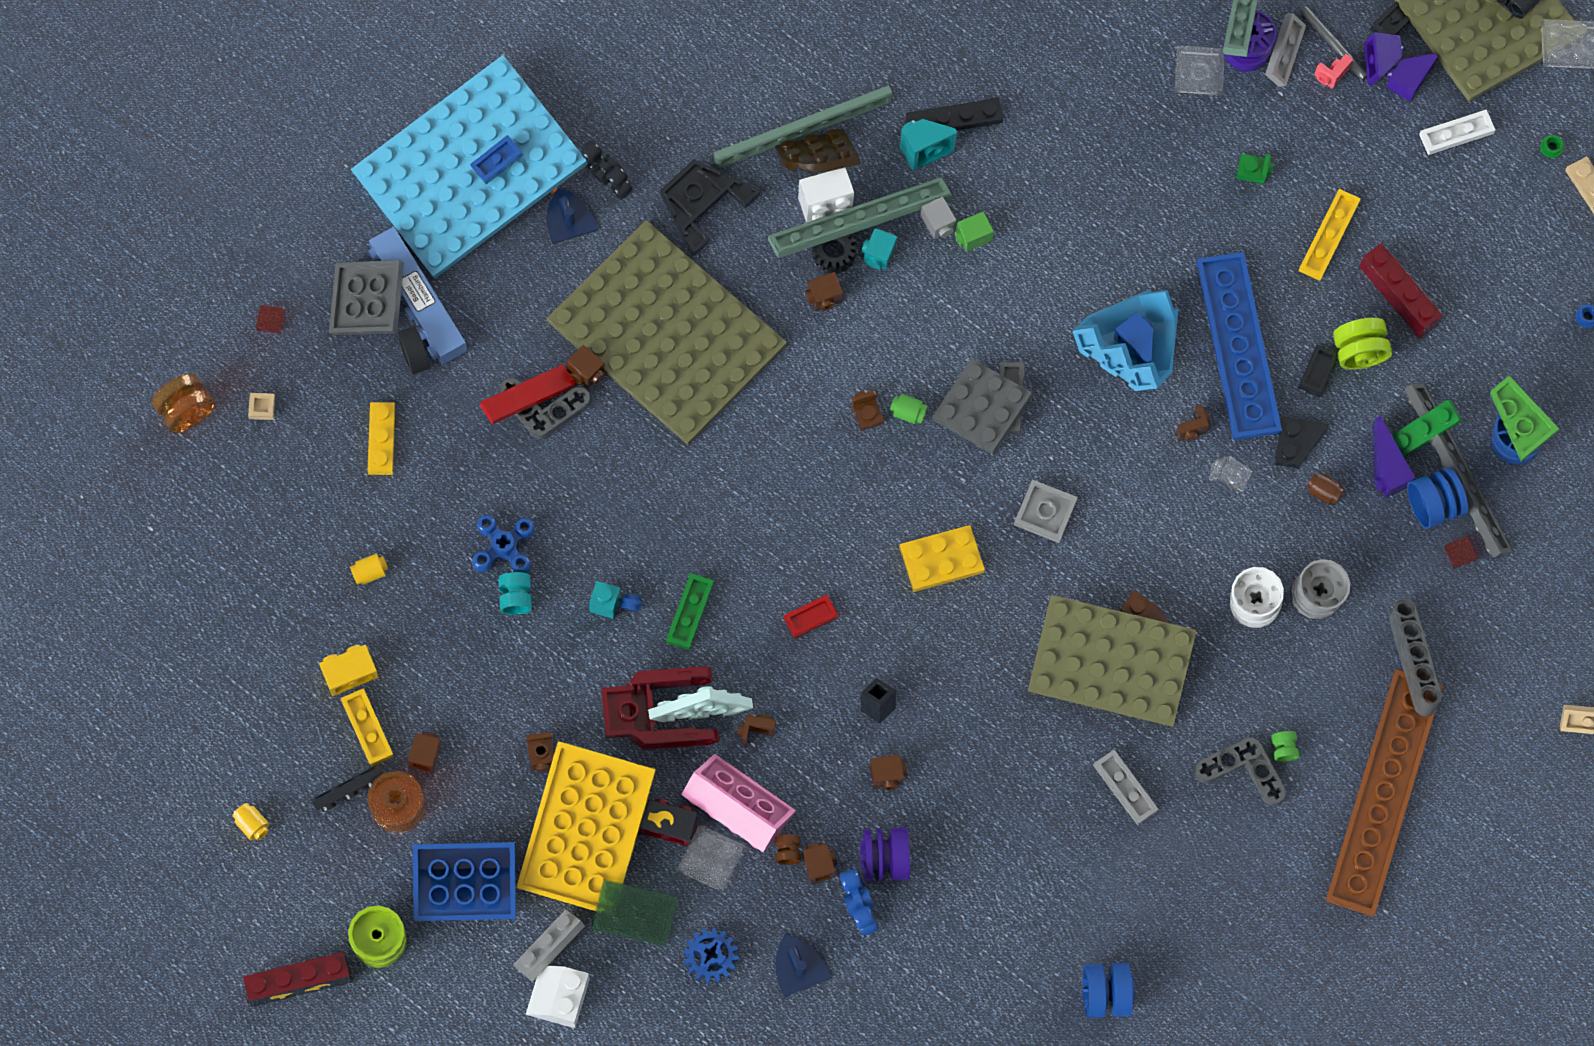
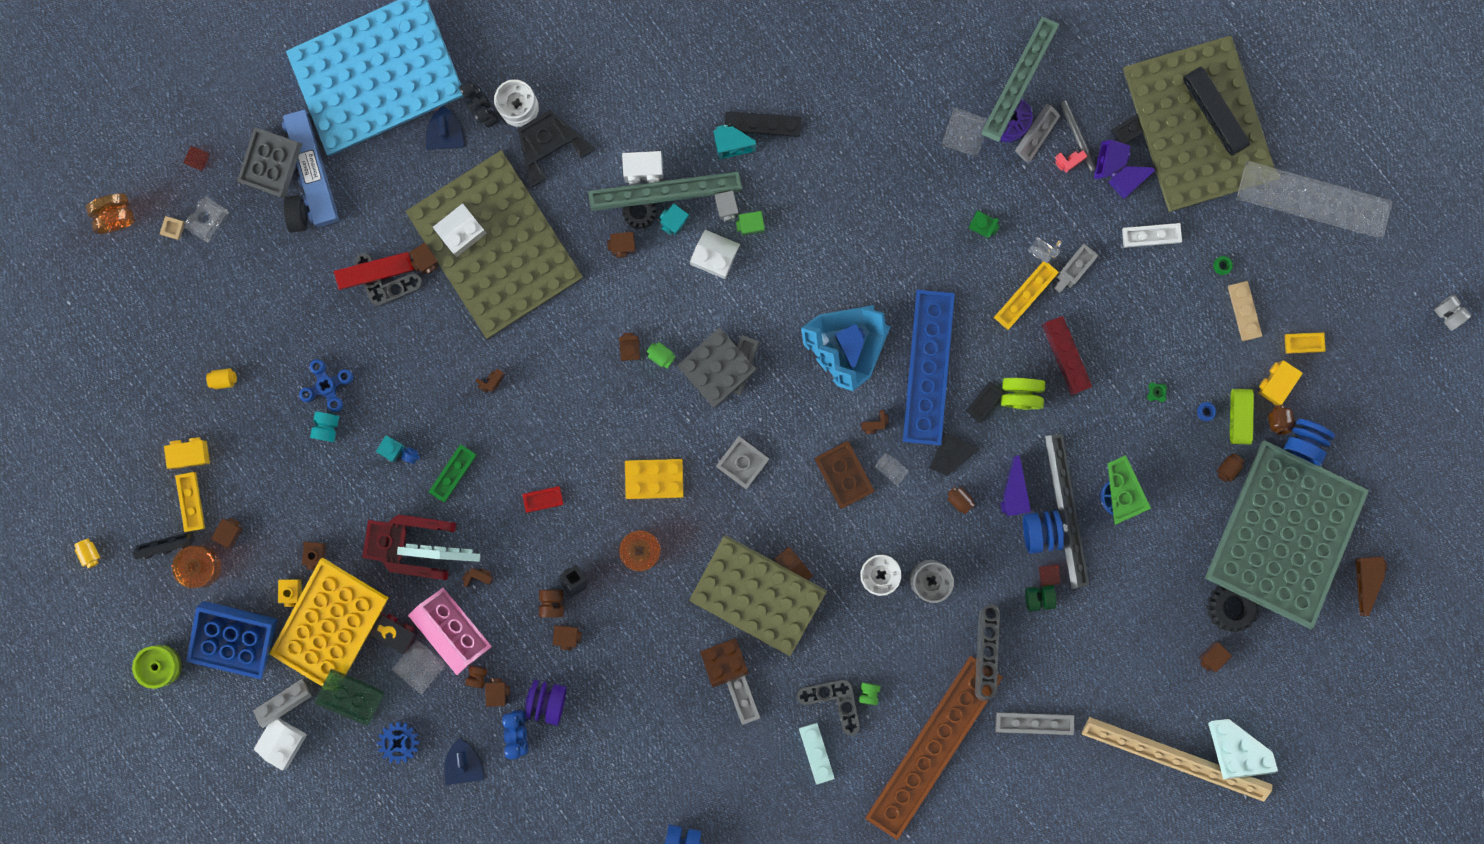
camera: 20 degrees right, 15 degrees up
dark red brick [243,952,352,1007] -> none
yellow plate [368,402,395,475] -> none
blue plate [470,135,523,185] -> none
sand green tile [714,85,892,169] -> none
dark brown plate [775,129,860,173] -> none
green plate [1392,400,1463,458] -> none
none -> clear brick [184,196,229,243]
none -> yellow brick [278,579,302,607]
none -> white slope [433,203,487,257]
none -> reddish brown bracket [475,368,506,393]
none -> white wheel [494,80,539,127]
none -> reddish brown wheel [539,590,564,618]
none -> clear orange wheel [619,530,661,571]
none -> white slope [690,230,740,279]
none -> reddish brown plate [700,638,749,687]
none -> light aqua plate [799,723,835,785]
none -> reddish brown plate [814,441,875,509]
none -> light grey plate [995,712,1074,735]
none -> dark green wheel [1025,584,1056,612]
none -> clear bracket [1028,237,1062,263]
none -> light grey hinge [1054,243,1098,293]
none -> green plate [1147,382,1167,403]

